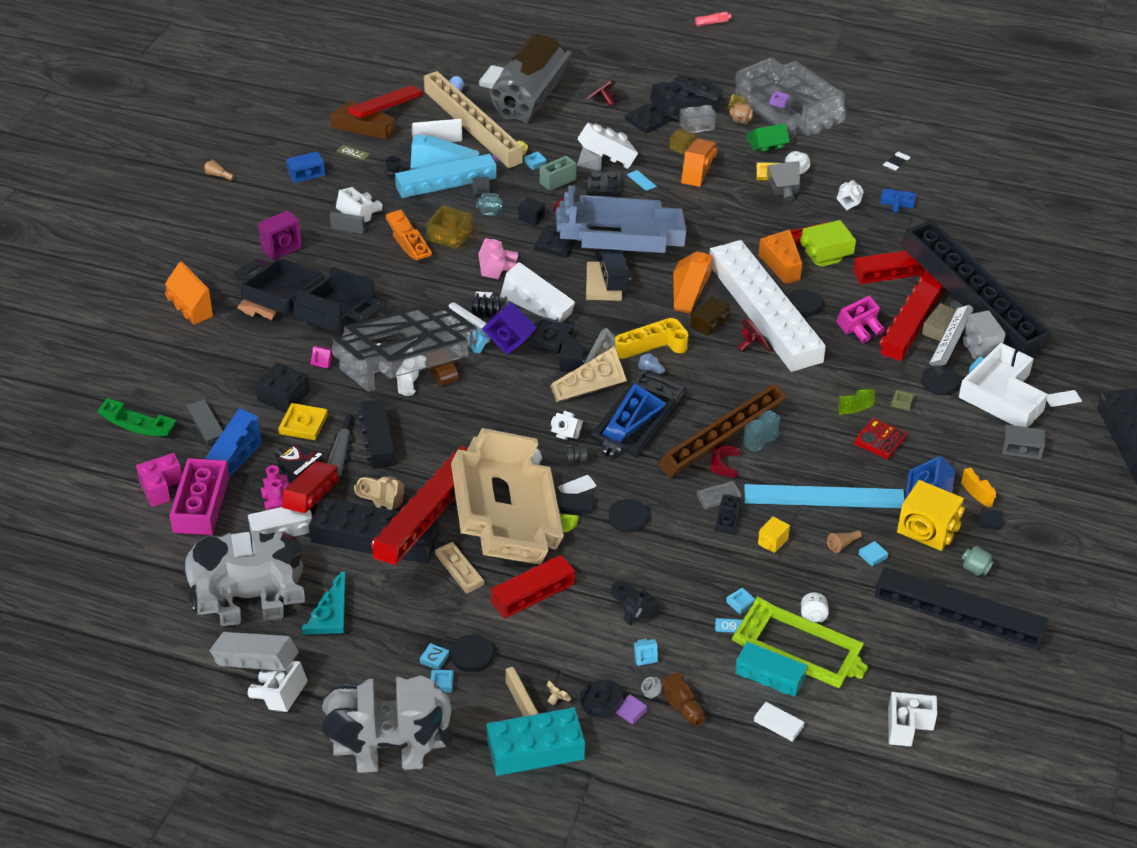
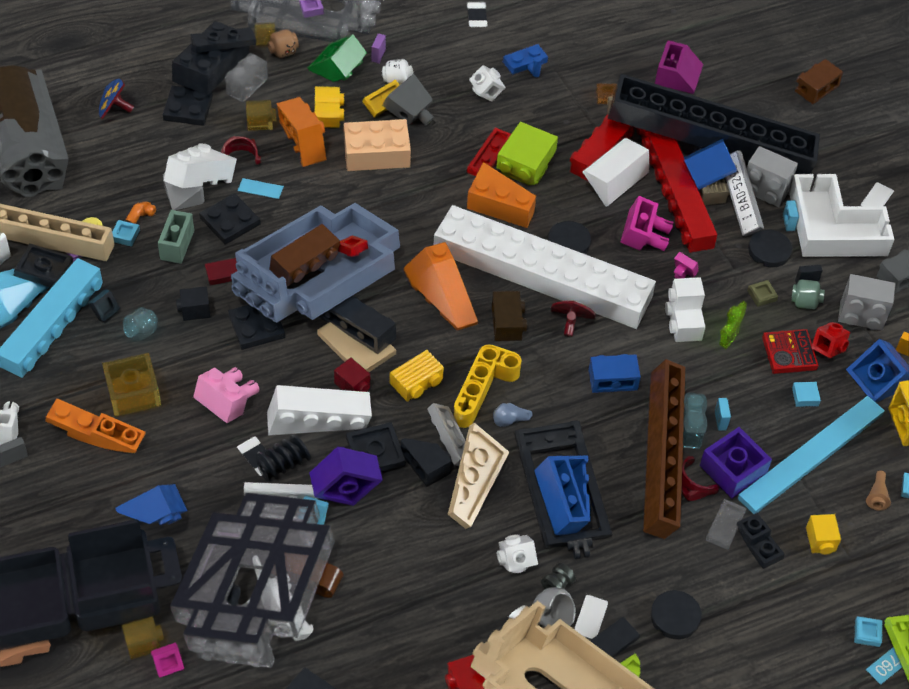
camera: 45 degrees left, 10 degrees up
none -> black tile [13,243,72,288]
none -> blue slope [115,484,187,526]
none -> clear yellow brick [122,617,164,659]
none -> orange arm [125,201,156,224]
none -> dark red helmet [221,136,261,165]
none -> reddish brown brick [269,224,340,286]
none -> yellow brick [315,86,344,128]
none -> dark red brick [334,357,370,392]
none -> red plate [338,235,368,257]
none -> light nougat brick [344,119,411,171]
none -> medium lavender tile [372,34,386,63]
none -> yellow brick [389,350,444,401]
none -> light grey hair [533,587,576,627]
none -> white slope [582,138,649,206]
none -> blue brick [589,354,641,393]
none -> magenta slope [655,40,703,94]
none -> white brick [665,277,705,342]
none -> dark pink tile [674,252,699,279]
none -> blue slope [684,139,738,190]
none -> dark purple brick [700,427,772,498]
none -> medium azure tile [715,398,731,431]
none -> sand green head [791,279,825,310]
none -> medium azure tile [792,382,821,407]
none -> reddish brown brick [795,59,843,104]
none -> black tile [795,265,823,284]
none -> red brick [811,322,850,358]
none -> light grey brick [838,274,895,331]

